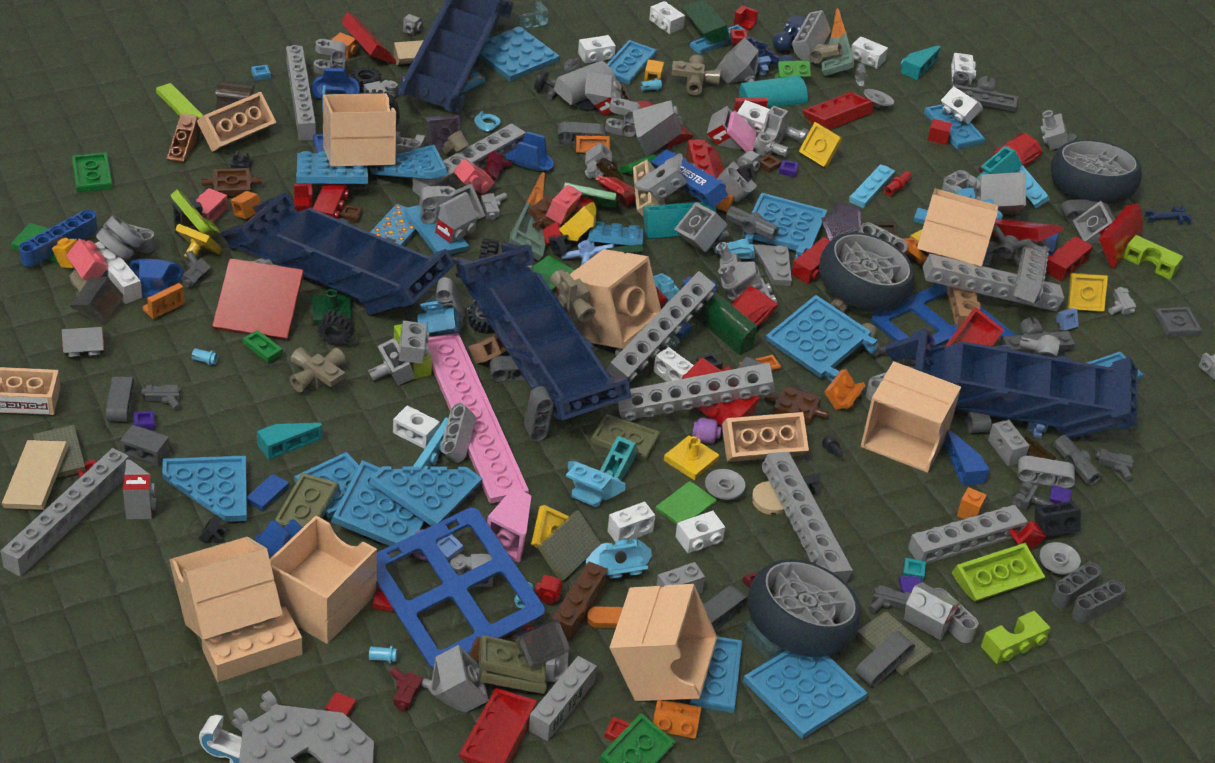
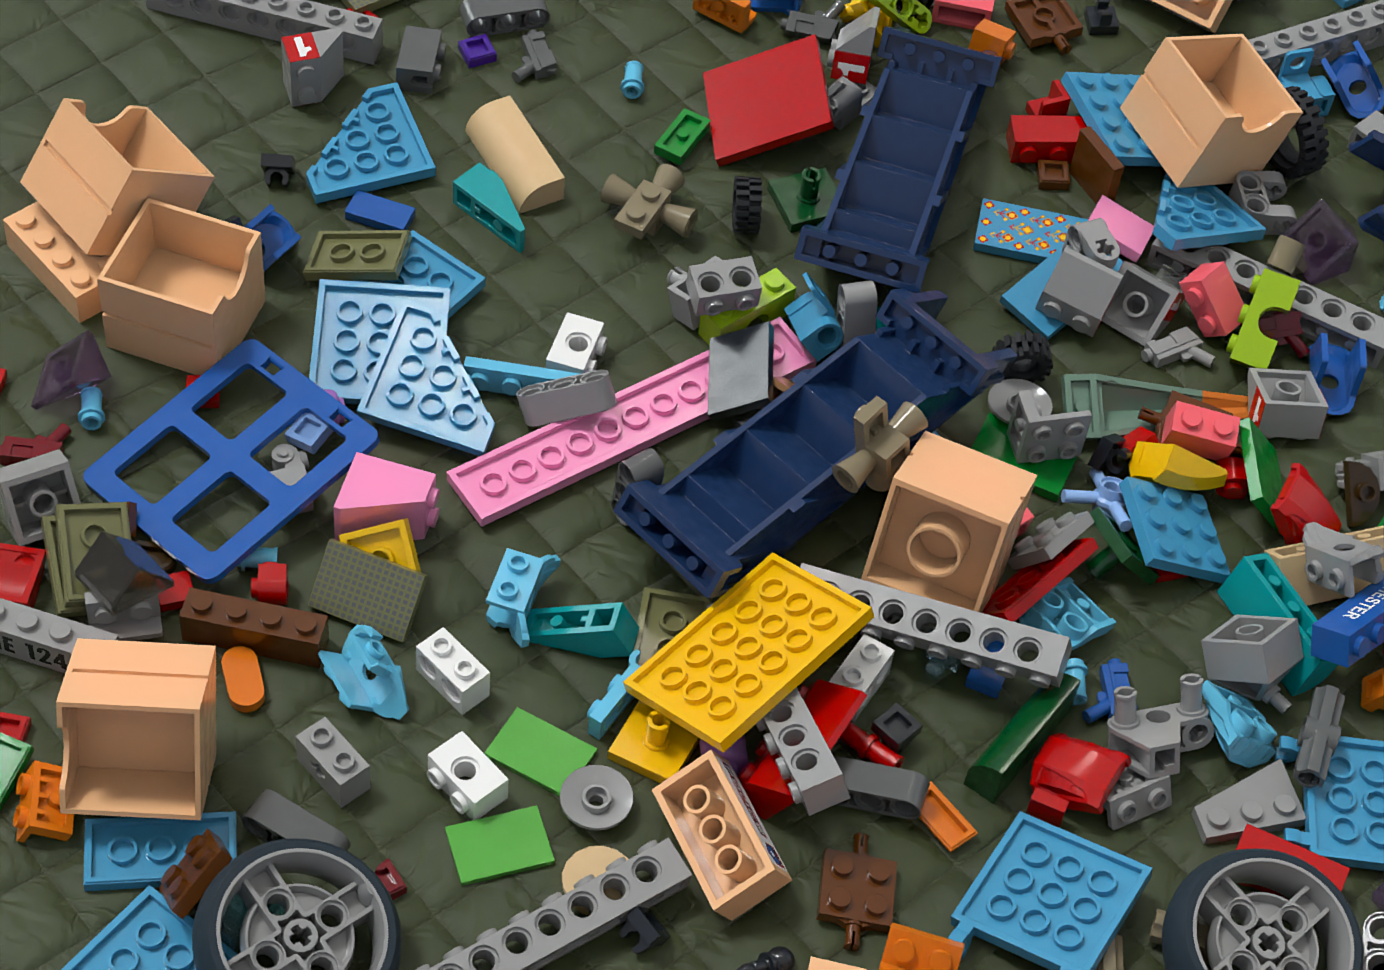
camera: 75 degrees right, 10 degrees up
none -> clear purple slope [31,330,111,410]
none -> reddish brown plate [159,828,233,919]
none -> bright green piece [445,805,555,886]
none -> tan brick [465,96,565,214]
none -> medium azure plate [587,649,641,741]
none -> yellow plate [623,552,874,753]
none -> tile [708,321,774,421]
none -> light grey slope [826,7,880,84]
none -> light grey bracket [1007,390,1092,464]
none -> red tile [1026,787,1069,828]
none -> reddish brown tile [1069,126,1124,205]
none -> bright pink tile [1088,195,1154,262]
none -> lime arch [1226,268,1301,369]
none -> light grey slope [1248,368,1329,440]

